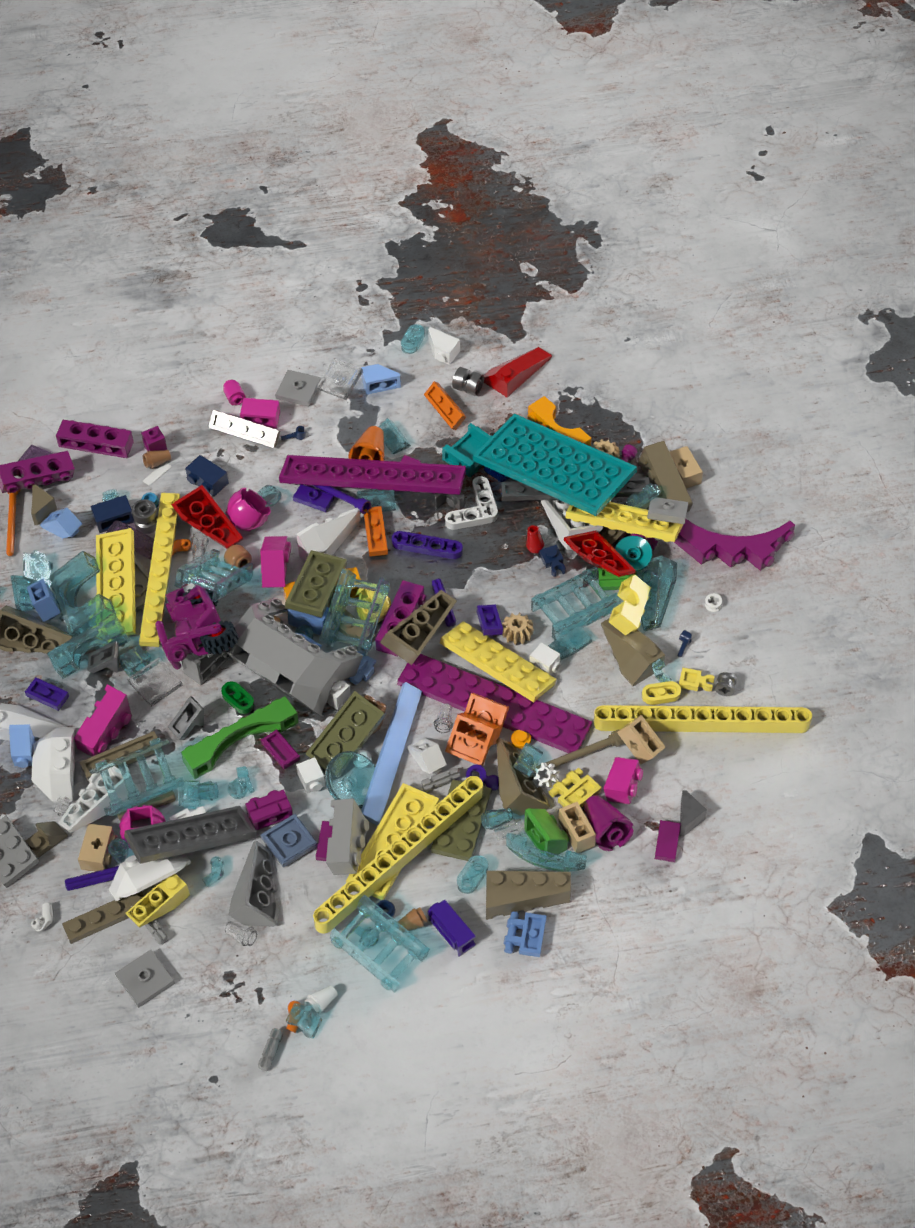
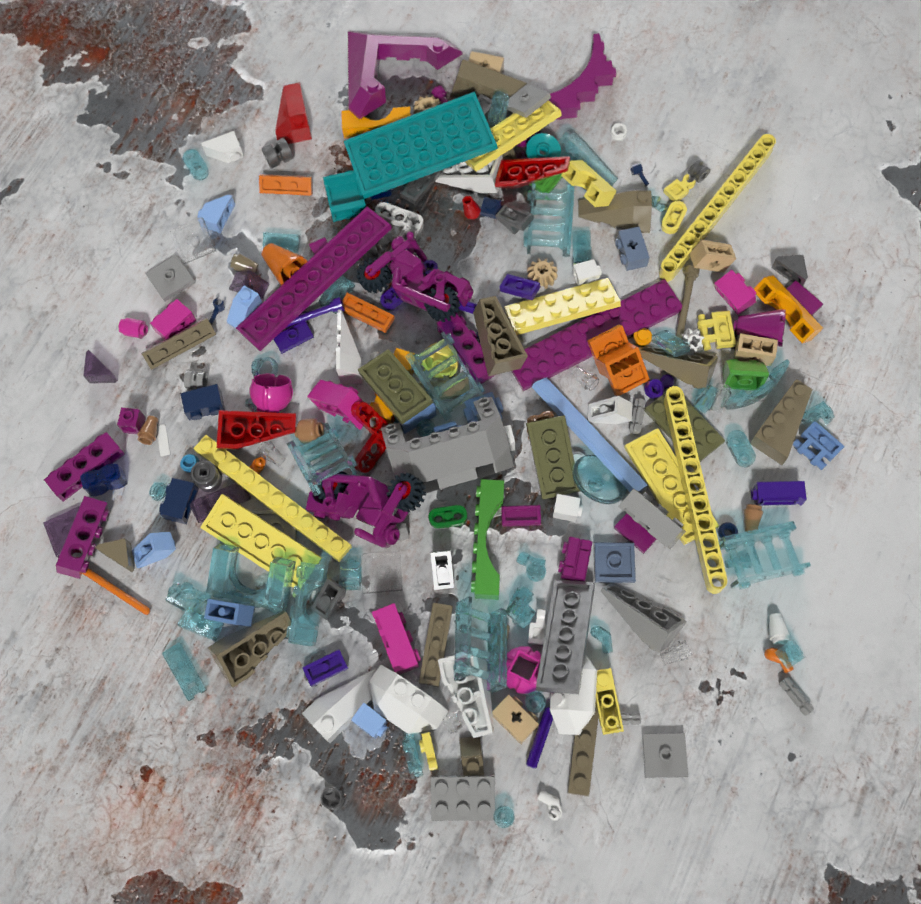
camera: 50 degrees left, 15 degrees up
none -> clear blue brick [80,464,128,496]
none -> clear purple slope [83,350,118,383]
none -> light grey wheel [184,370,208,389]
none -> light blue slope [226,286,262,328]
none -> clear purple slope [229,269,270,300]
none -> dark tan cone [230,253,259,274]
none -> magenta wedge [348,31,463,119]
none -> red beam [351,401,388,473]
none -> magenta piece [356,231,474,322]
none -> clear light blue plate [402,734,423,778]
none -> light yellow plate [419,732,438,771]
none -> clear light blue plate [493,806,515,828]
none -> flat silver slope [495,204,534,234]
none -> sand blue brick [615,227,650,271]
none -> light orange arch [754,275,823,343]
none -> clear light blue bracket [801,401,834,425]

